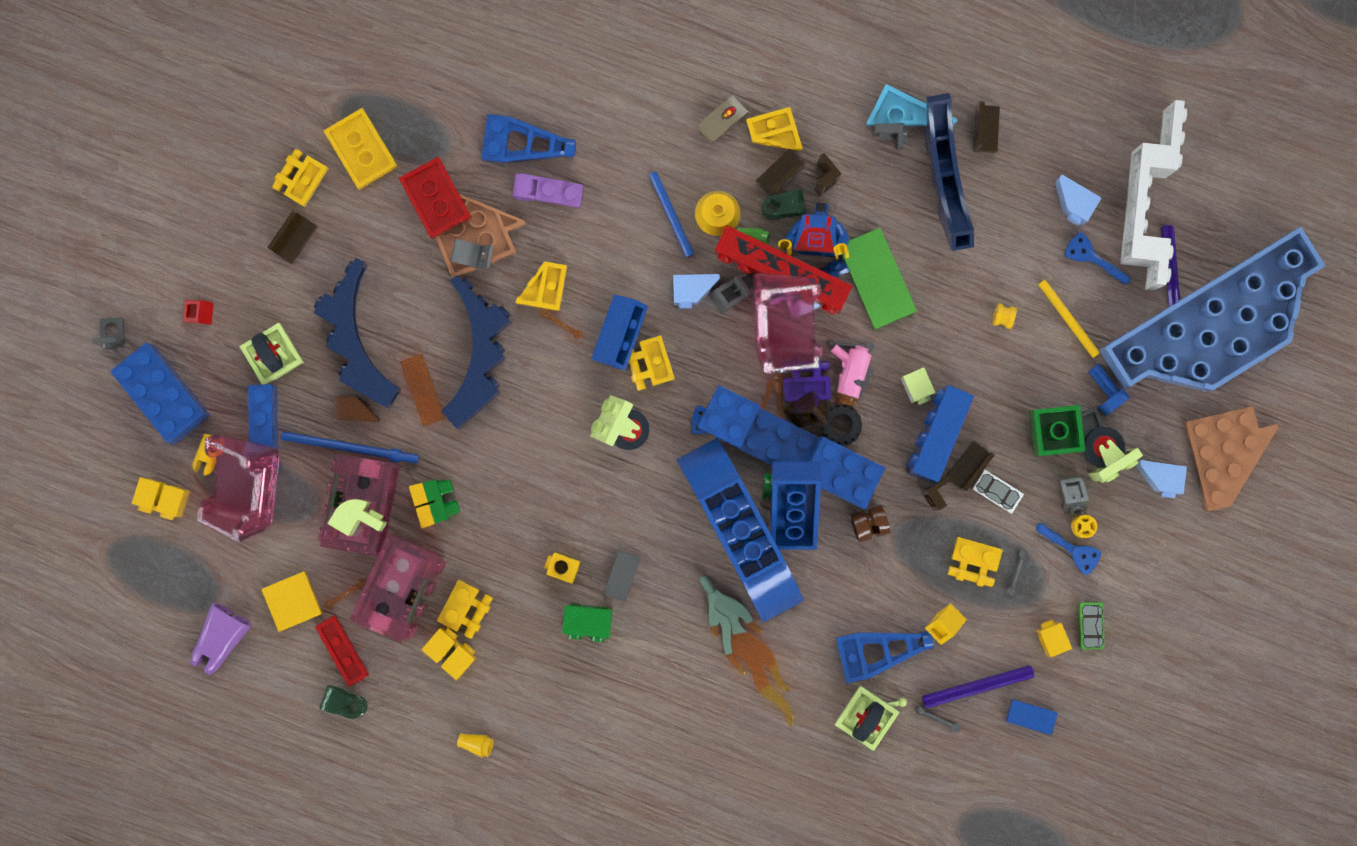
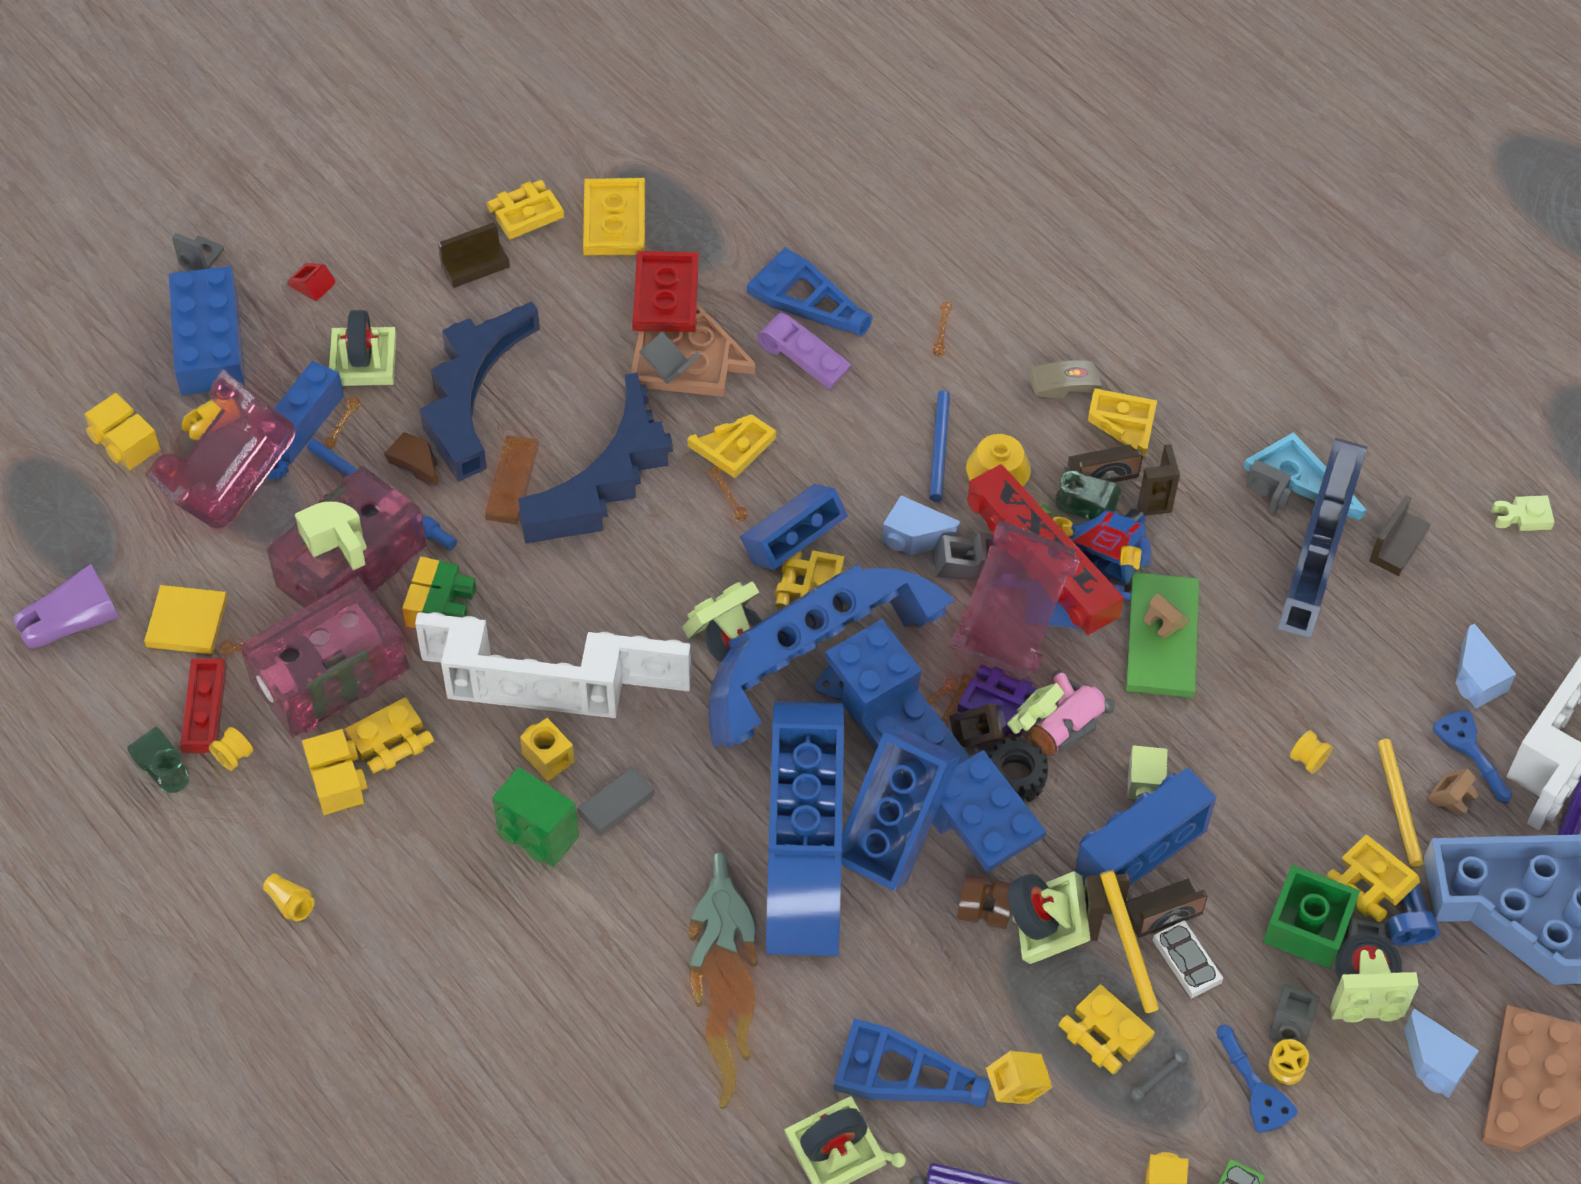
camera: 30 degrees right, 30 degrees down
none -> yellow wheel [209,727,253,771]
none -> clear orange hinge [324,396,360,449]
none -> white bracket [415,612,692,718]
none -> blue slope [709,564,955,748]
none -> clear orange hinge [933,302,952,357]
none -> yellowish green plate [1007,683,1064,734]
none -> yellowish green plate [1008,871,1091,964]
none -> yellow bar [1100,870,1159,1013]
none -> medium nougat tile [1143,593,1190,639]
none -> yellow plate [1326,834,1420,922]
none -> medium nougat tile [1428,768,1479,816]
none -> yellowish green plate [1492,495,1554,531]

